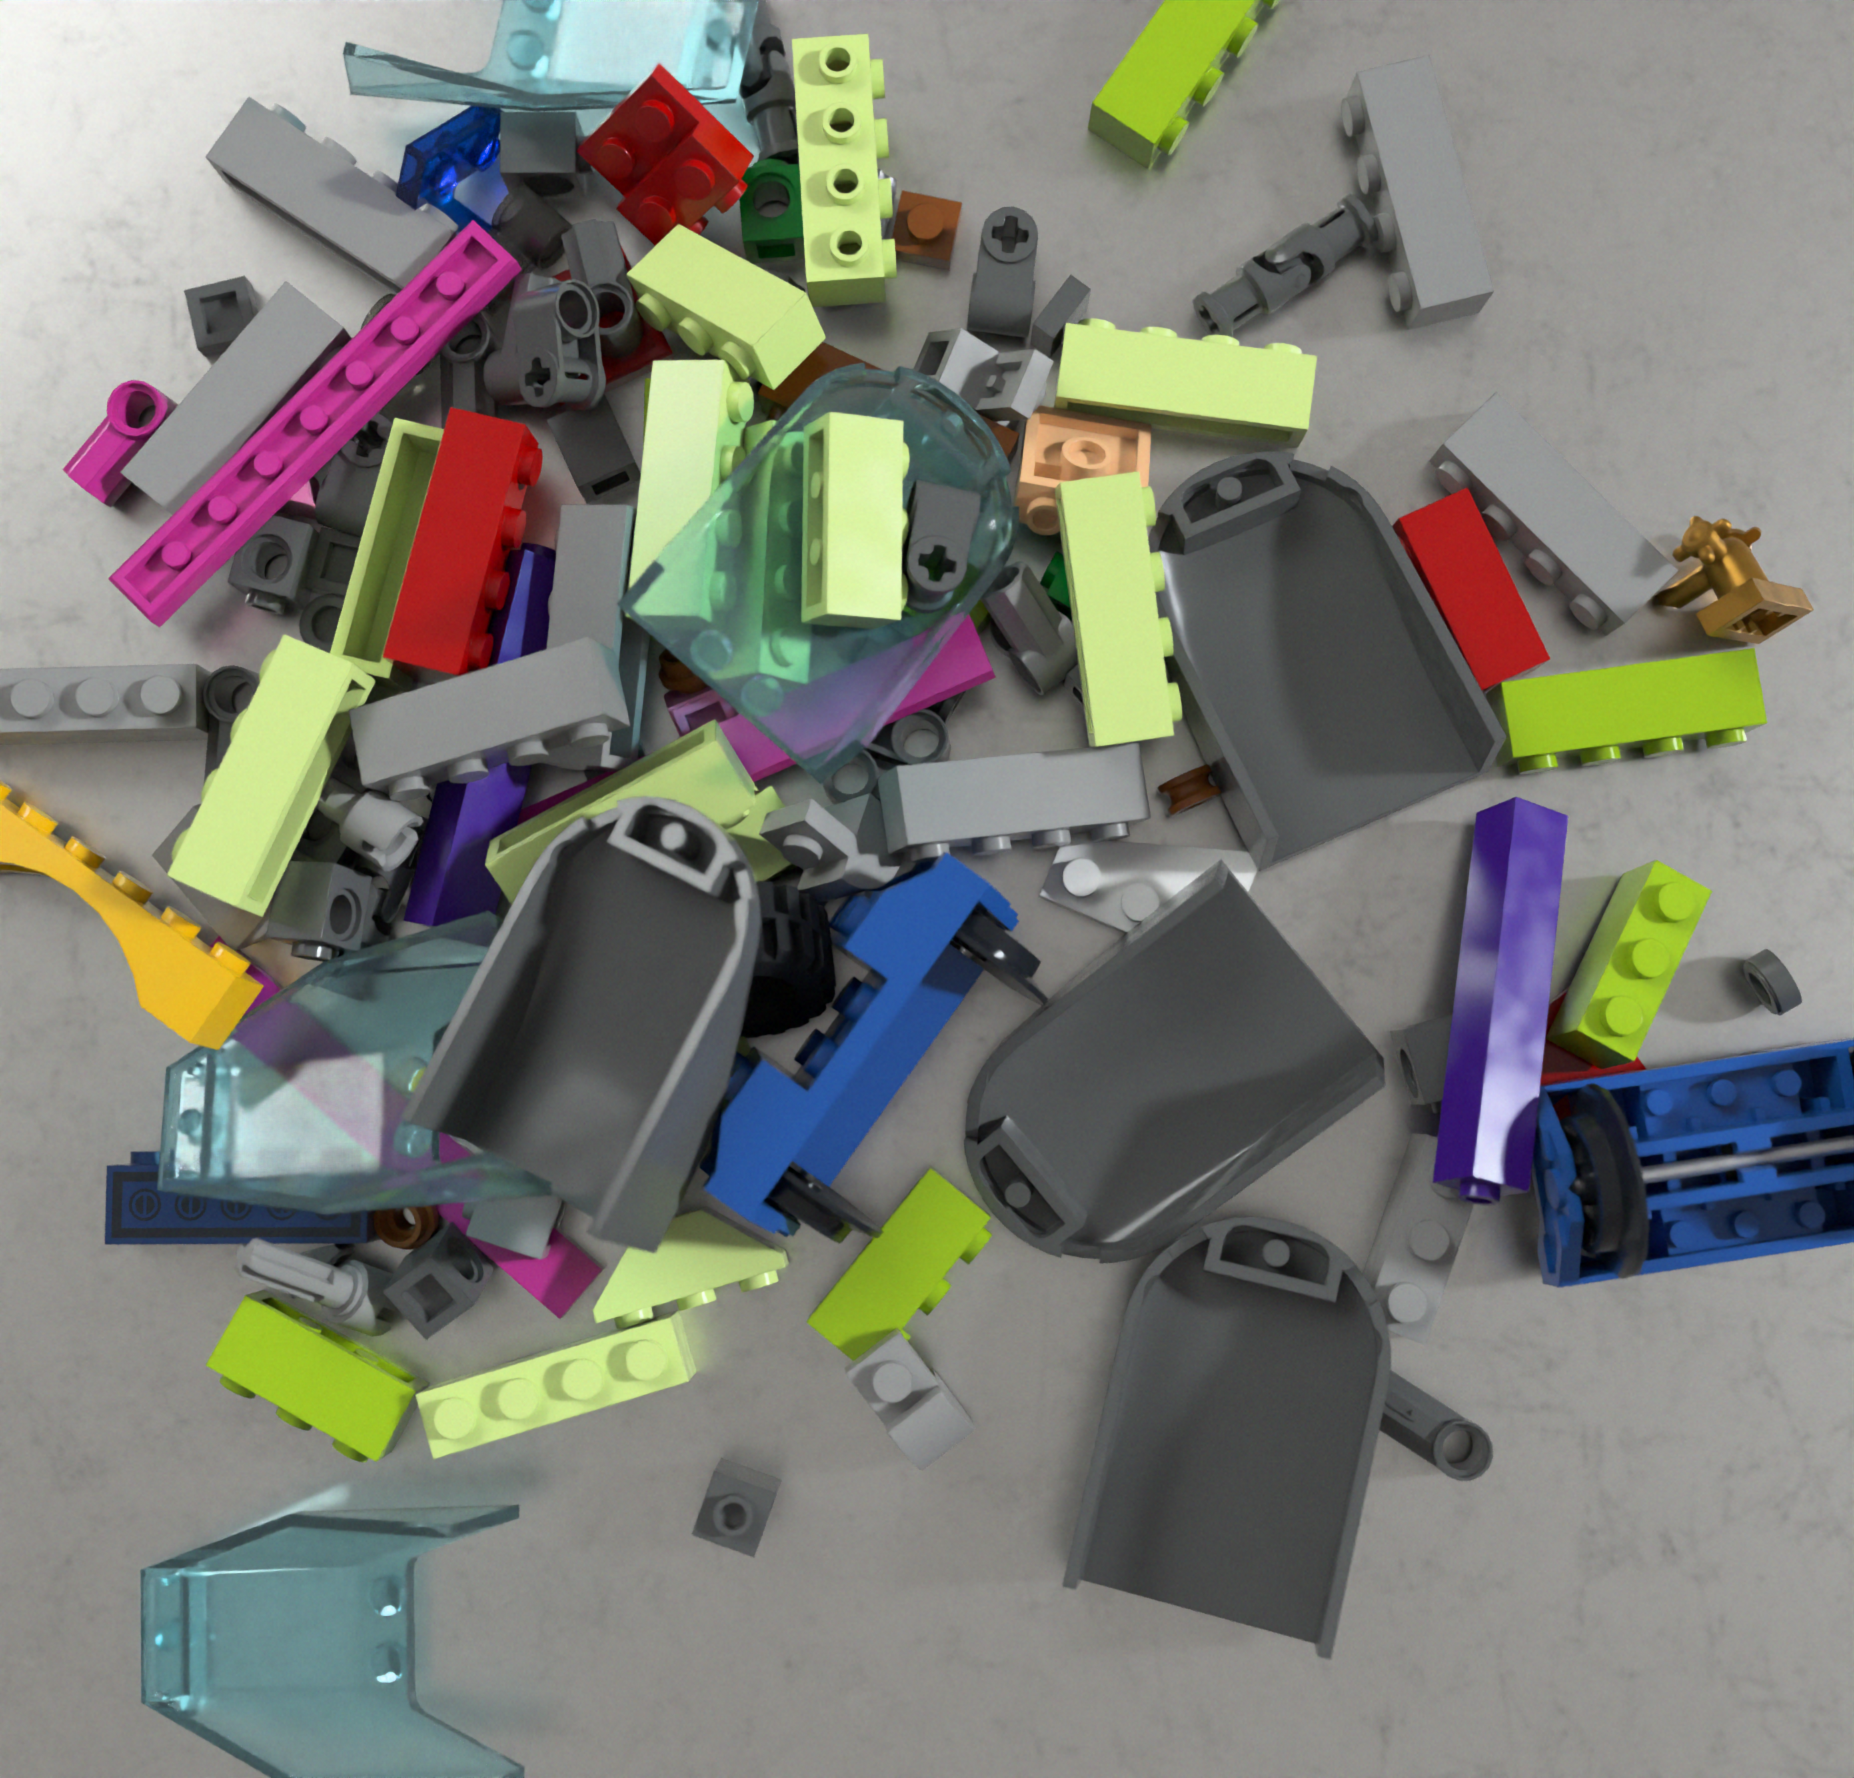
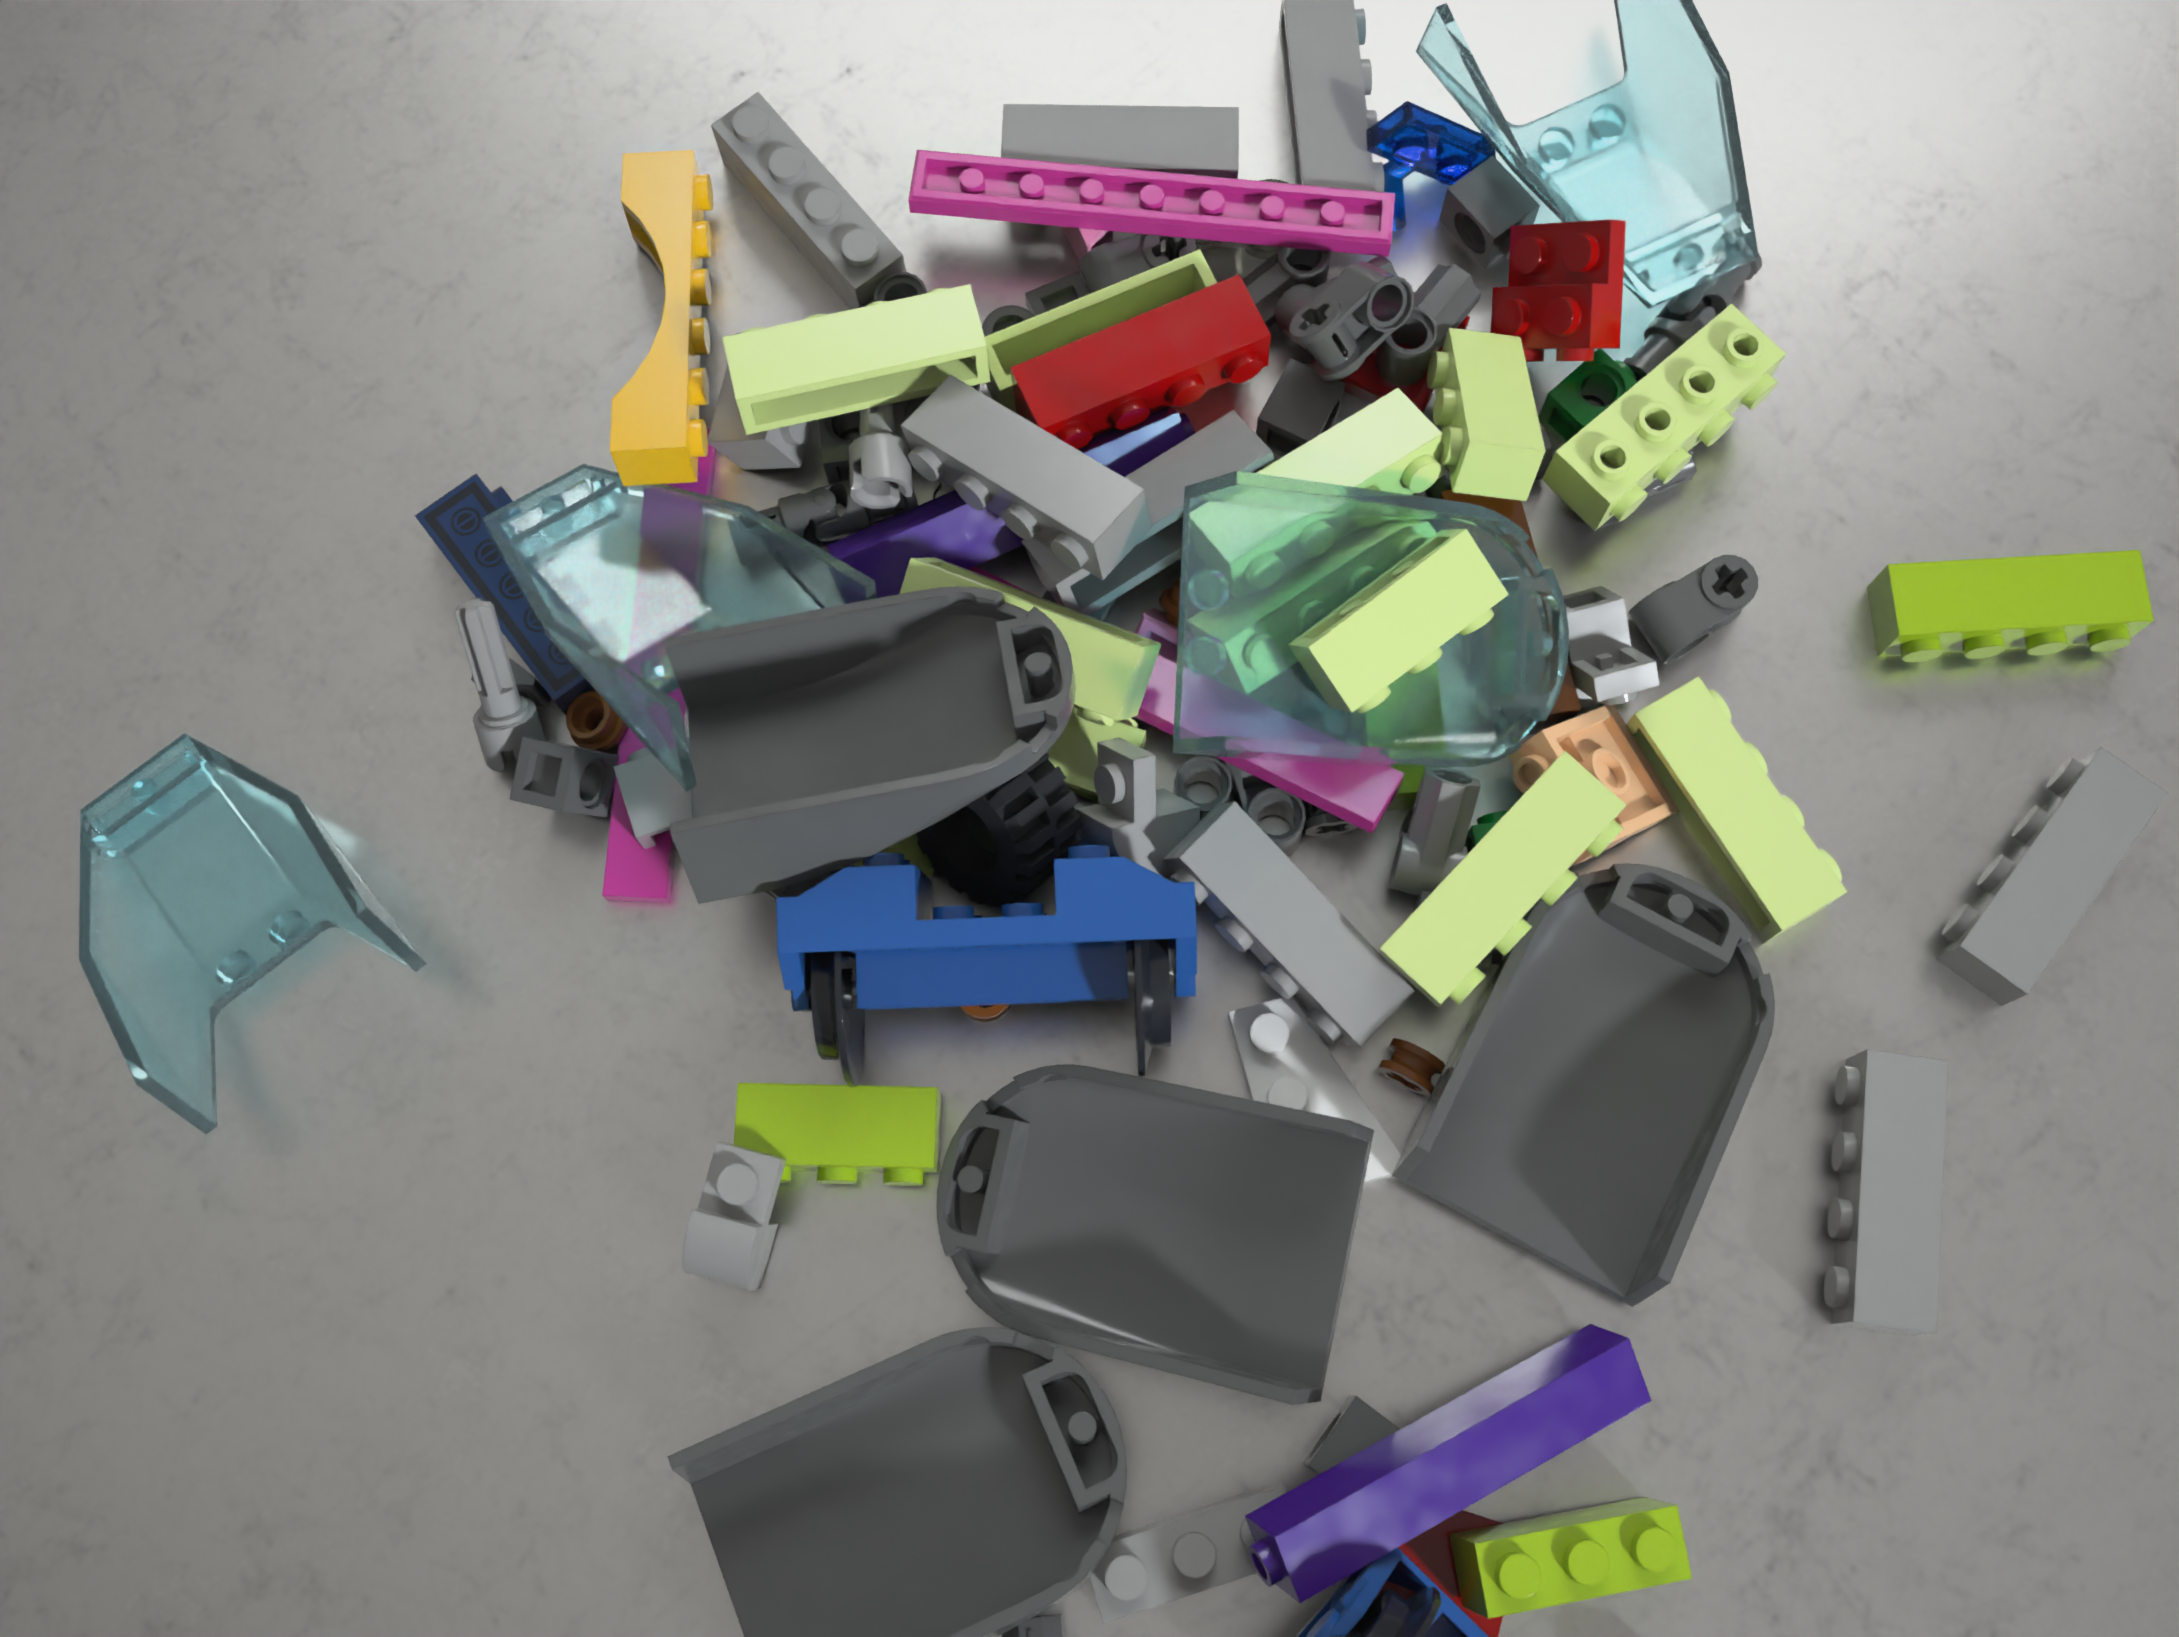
camera: 55 degrees right, 10 degrees down
dark pink piece [62,380,178,507] -> none
dark grey tile [184,276,258,357] -> none
lime brick [206,1290,430,1463] -> none
dark grey brick [227,515,319,615] -> none
dark grey brick [266,861,372,962] -> none
yellowish green brick [415,1310,696,1459] -> none
clear smoke piece [482,185,573,316] -> none
yellowish green slope [592,1206,789,1329] -> none
dark grey brick [691,1458,782,1557] -> none
dark orange plate [891,190,962,270] -> none
dark grey piece [902,478,980,613] -> none
dark grey tile [1030,275,1091,358] -> none
dark grey piece [1193,194,1378,337] -> none
red brick [1392,487,1550,694] -> none
lime brick [1486,648,1767,774] -> none
pearl gold piece [1655,516,1814,644] -> none

